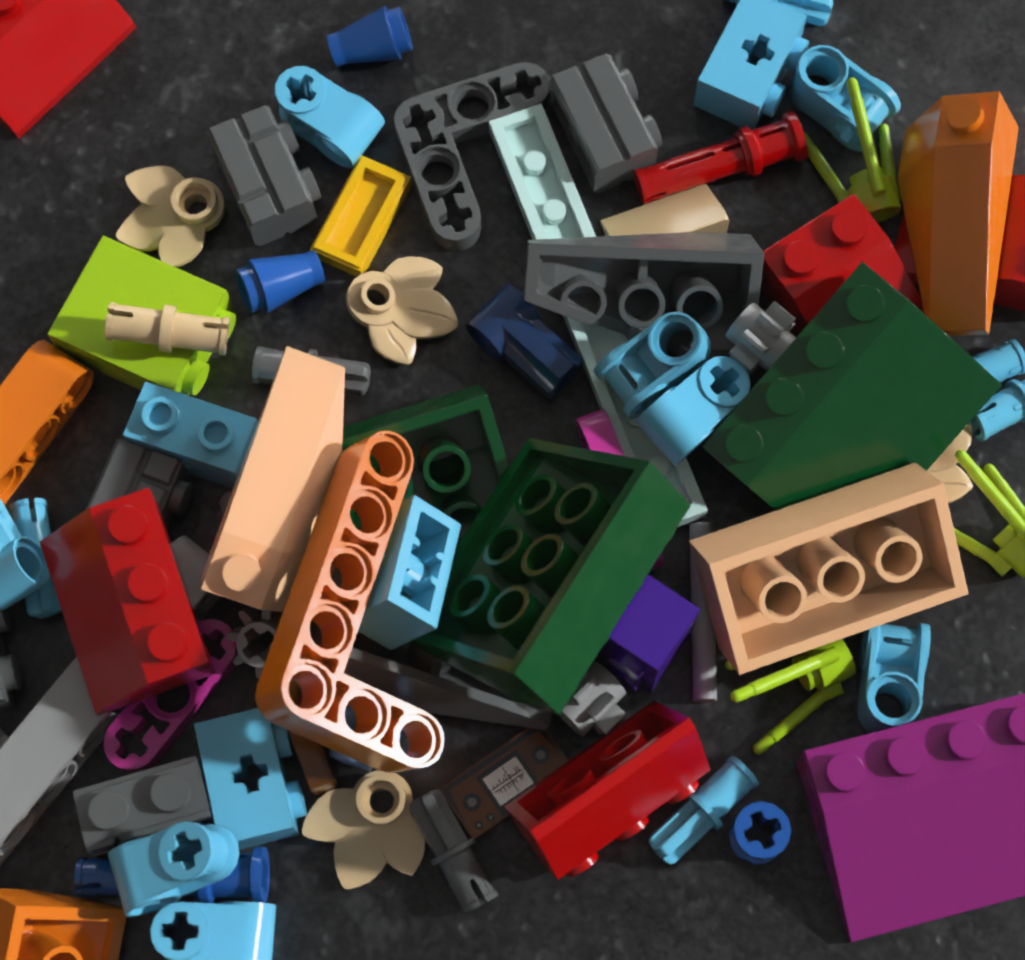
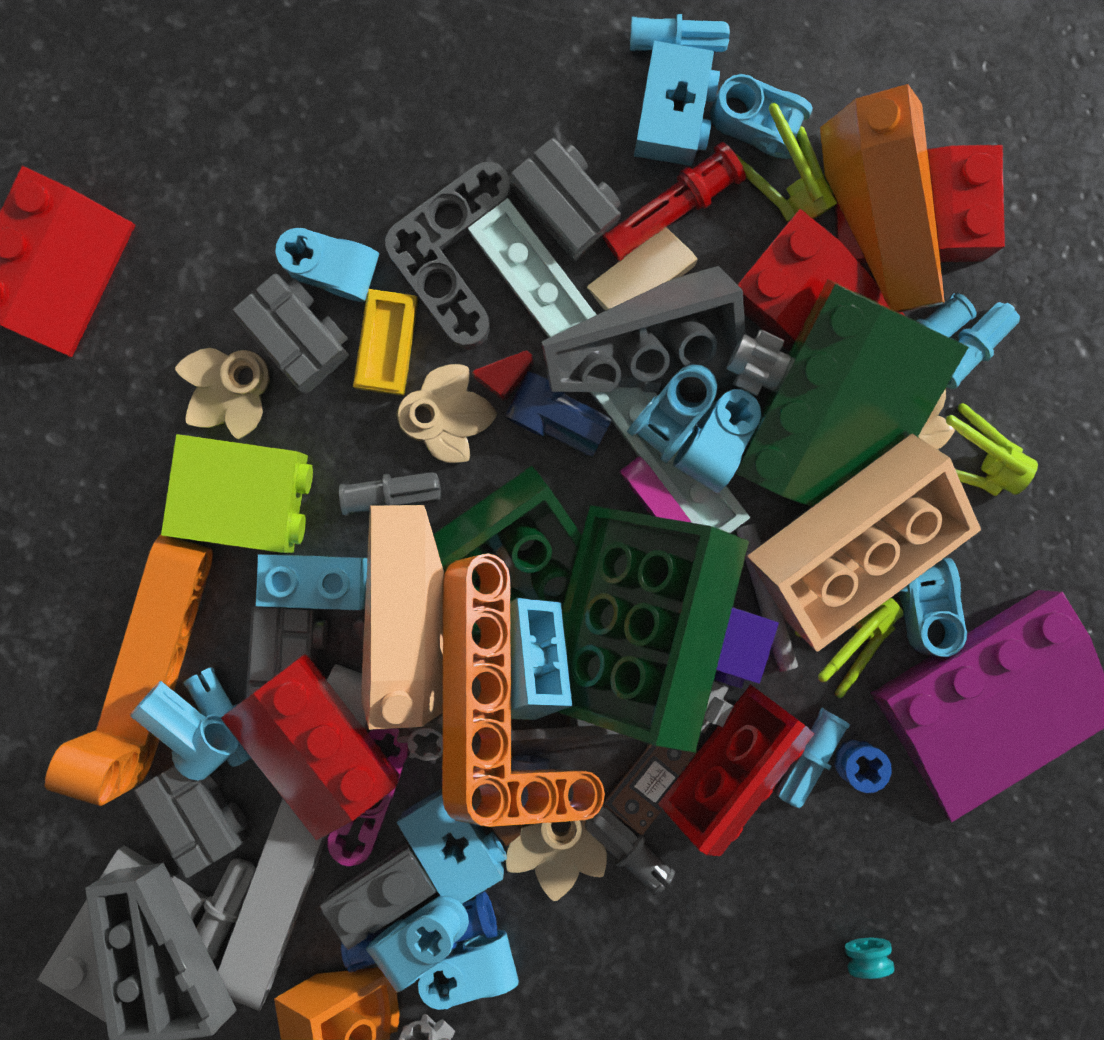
camera: 15 degrees left, 15 degrees up
tan pin [105,302,230,355] -> none
blue cone [235,250,325,314] -> none
blue cone [327,5,413,67] -> none
none -> red slope [472,350,534,401]

